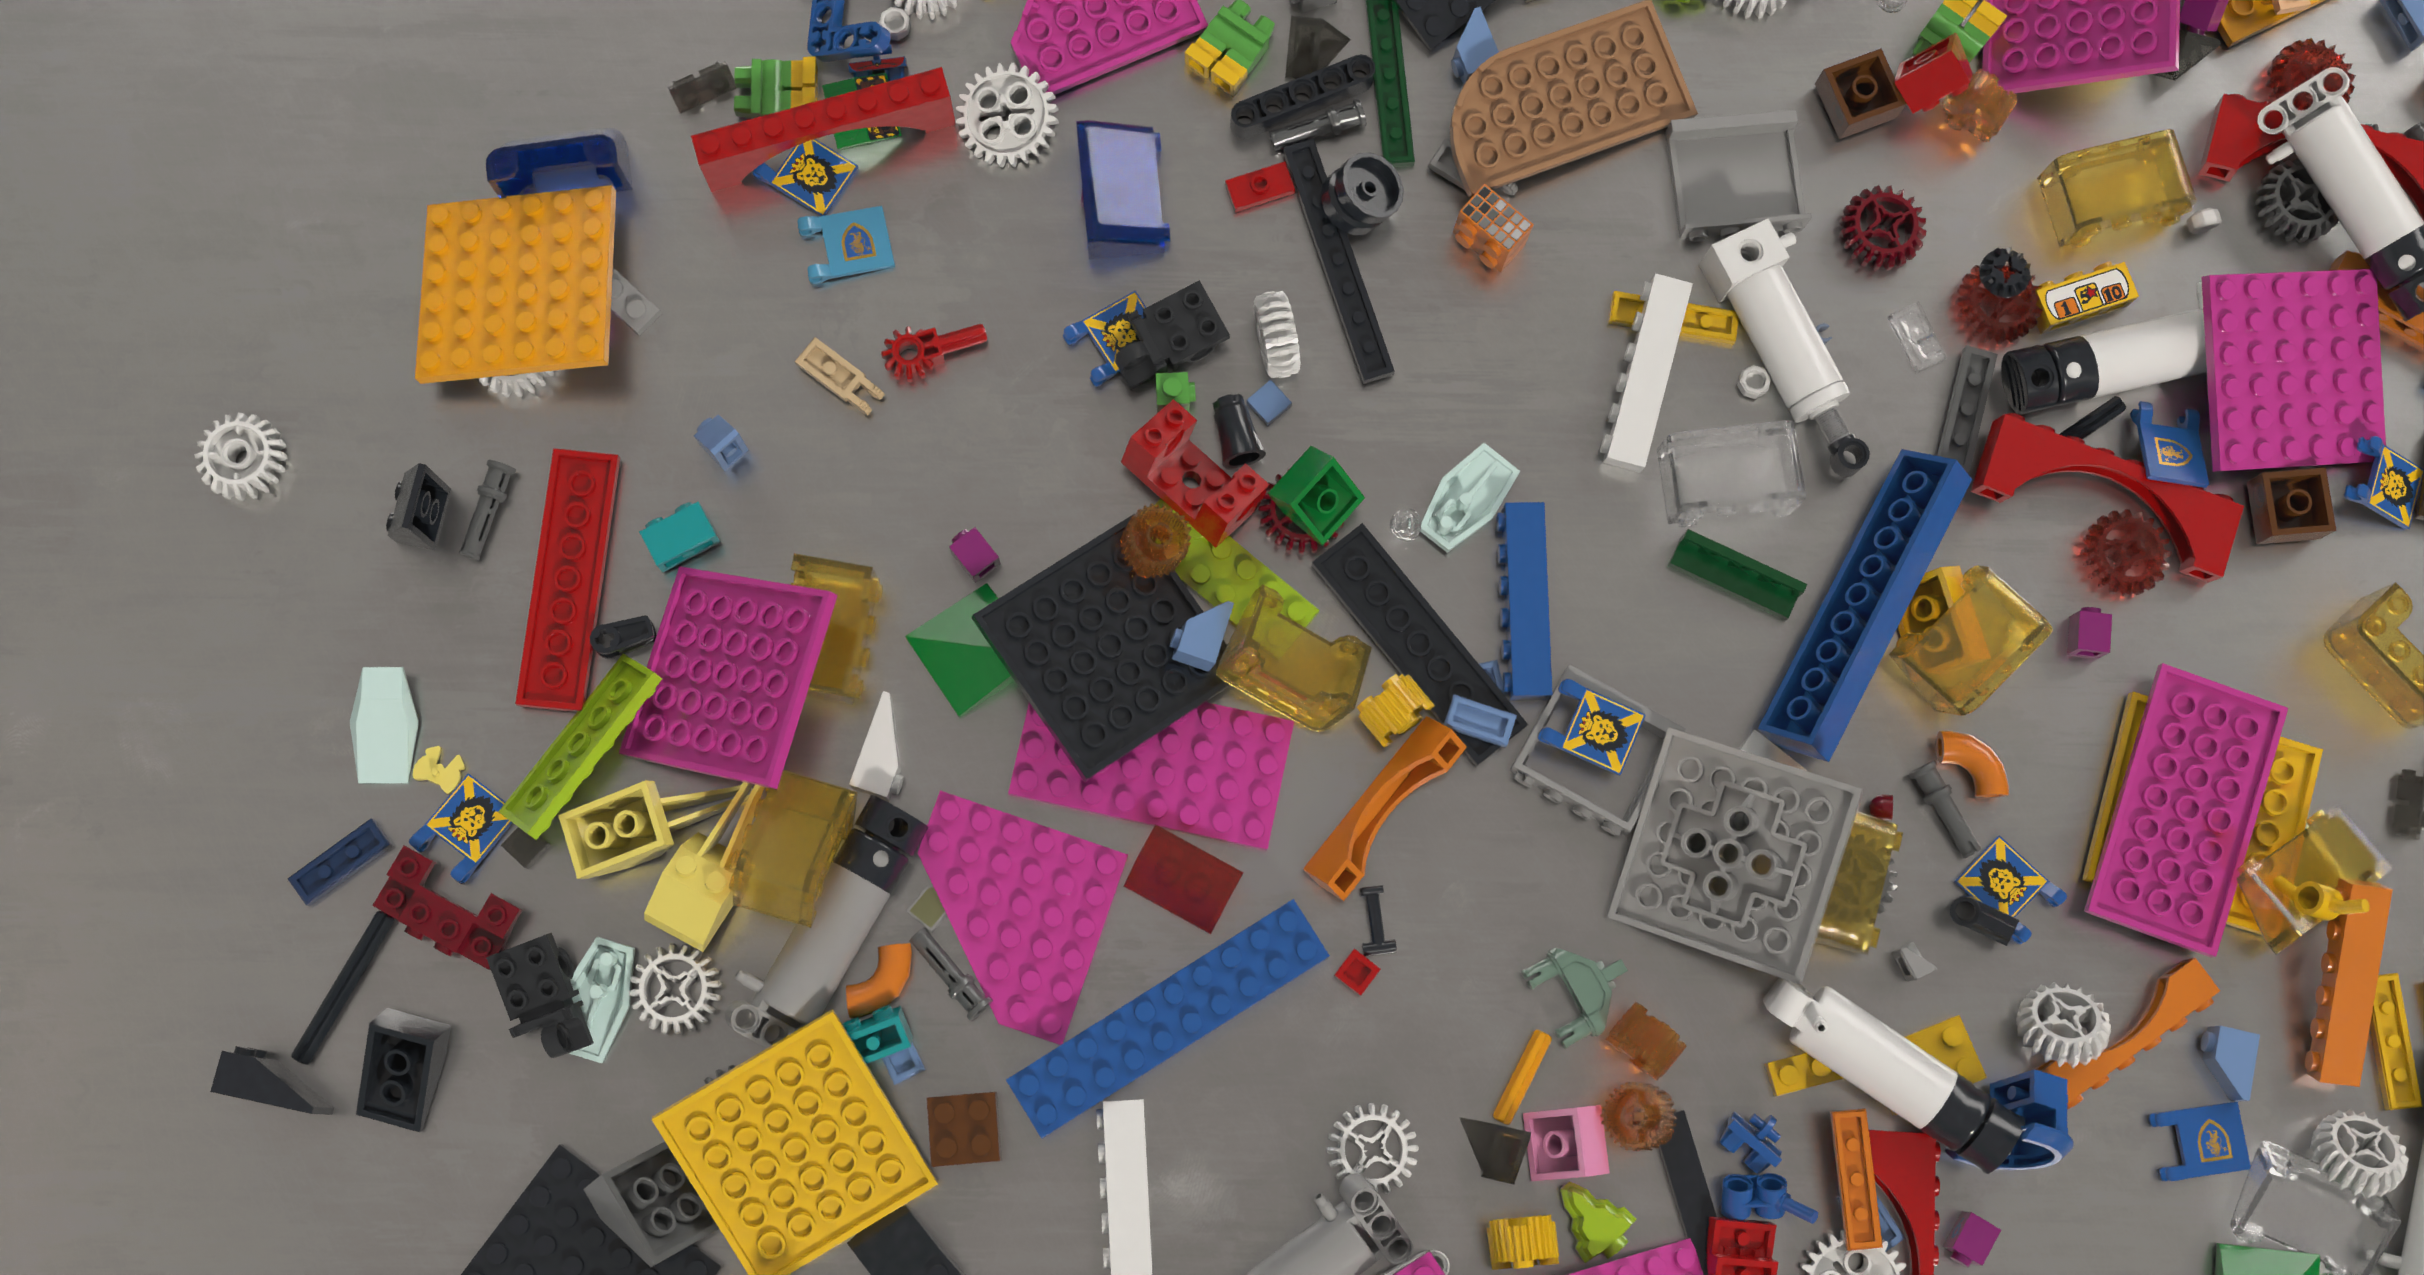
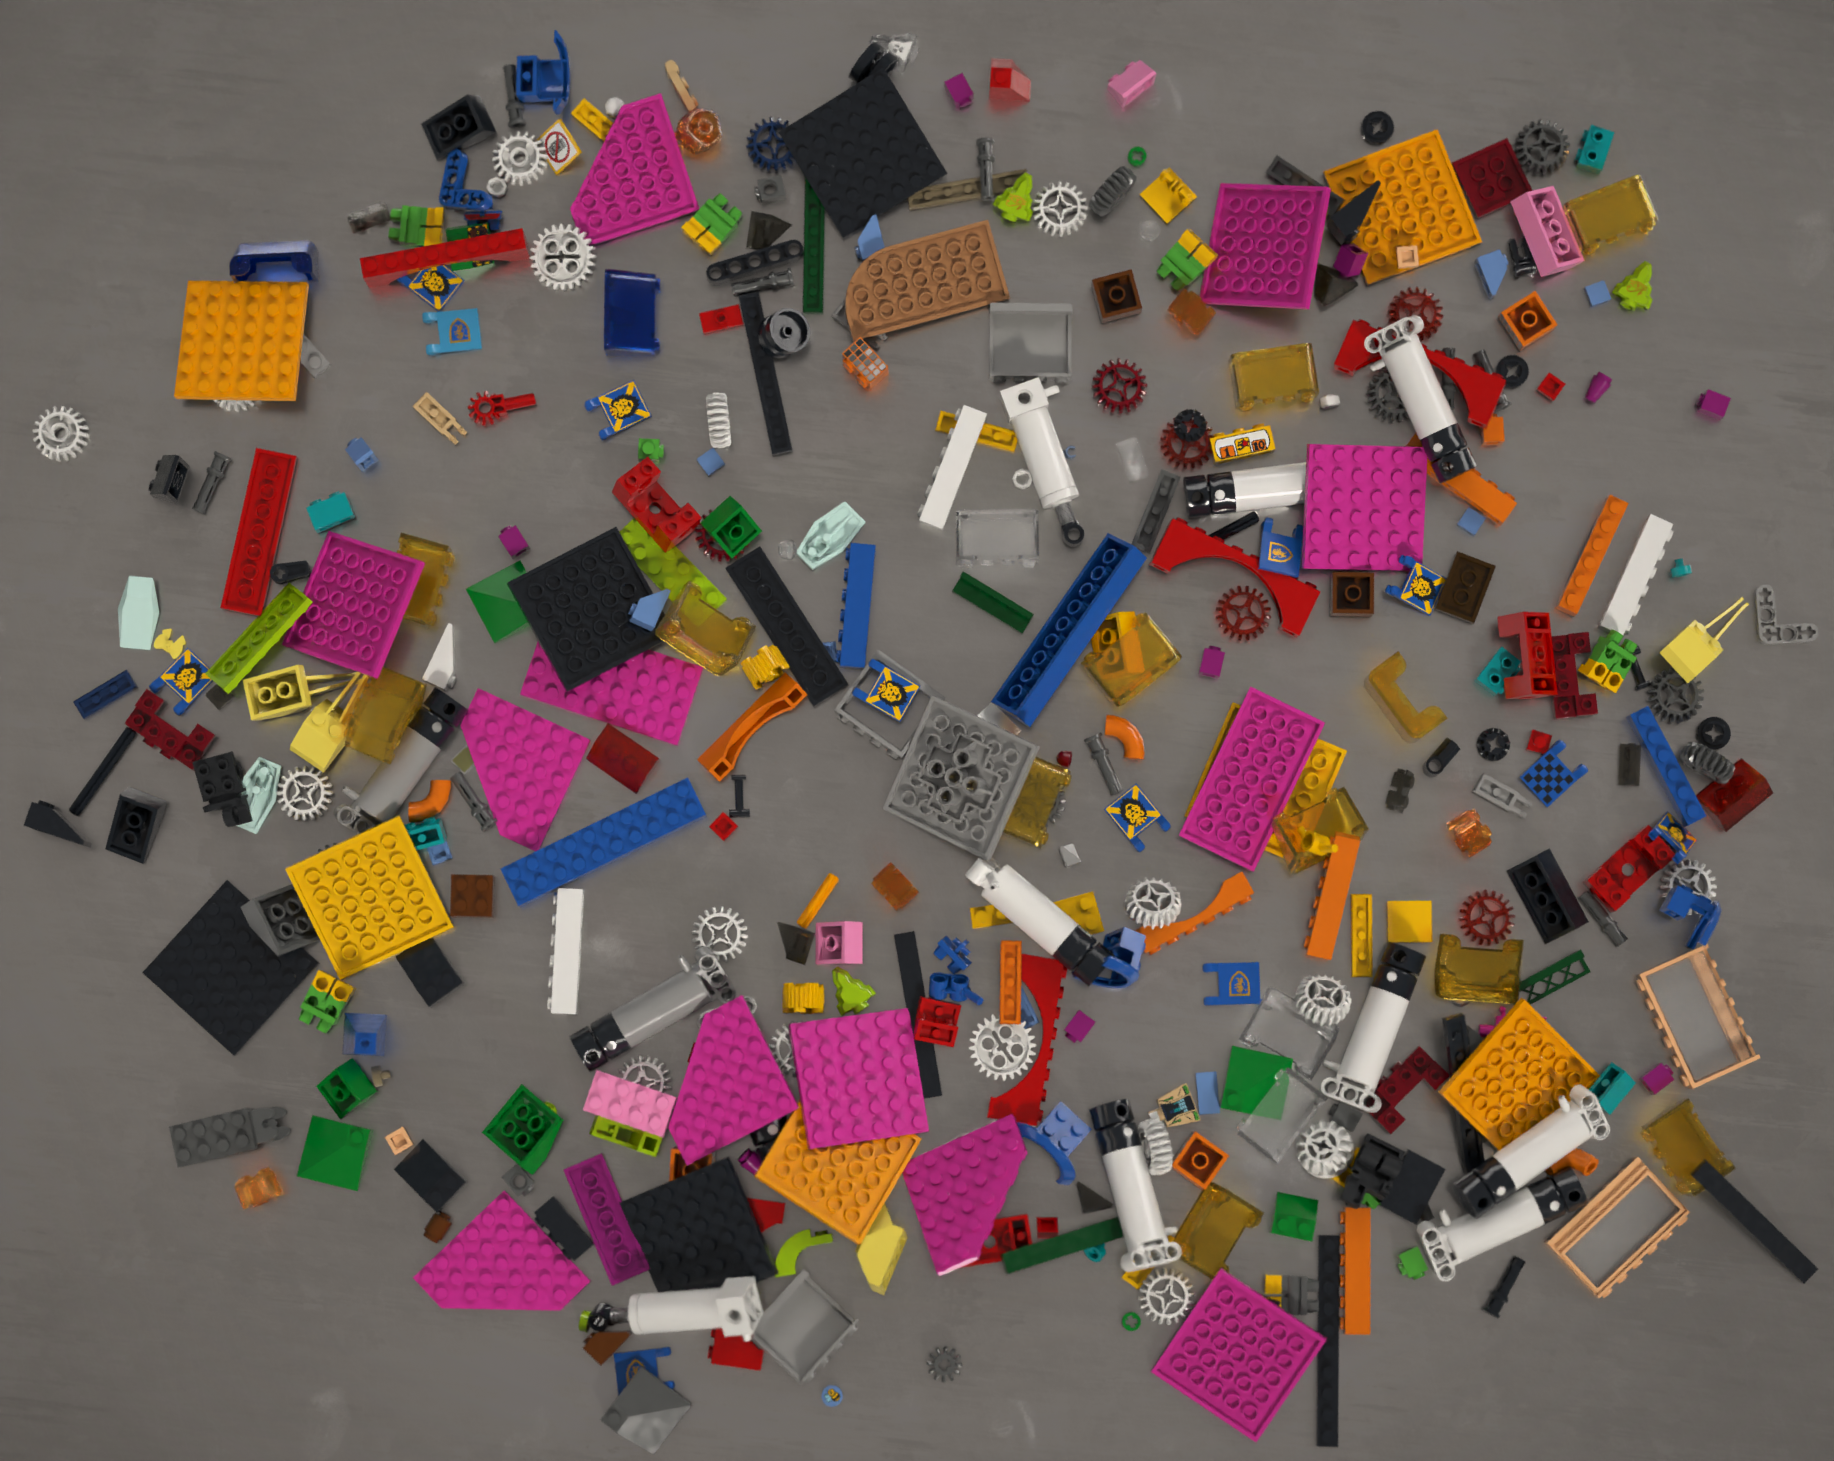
camera: 10 degrees right, 5 degrees up
black plate [1115,280,1230,390] -> none
clear orange brick [1120,503,1192,578] -> none
black plant [1212,394,1266,468] -> none
medium blue tile [1444,695,1517,748] -> none
sand green connector [1521,948,1628,1049] -> none
clear orange brick [1600,1082,1677,1151] -> none
red slope [1894,33,1973,114] -> none
black piece [1950,895,2019,946] -> none
medium blue slope [2201,1025,2260,1102] -> none

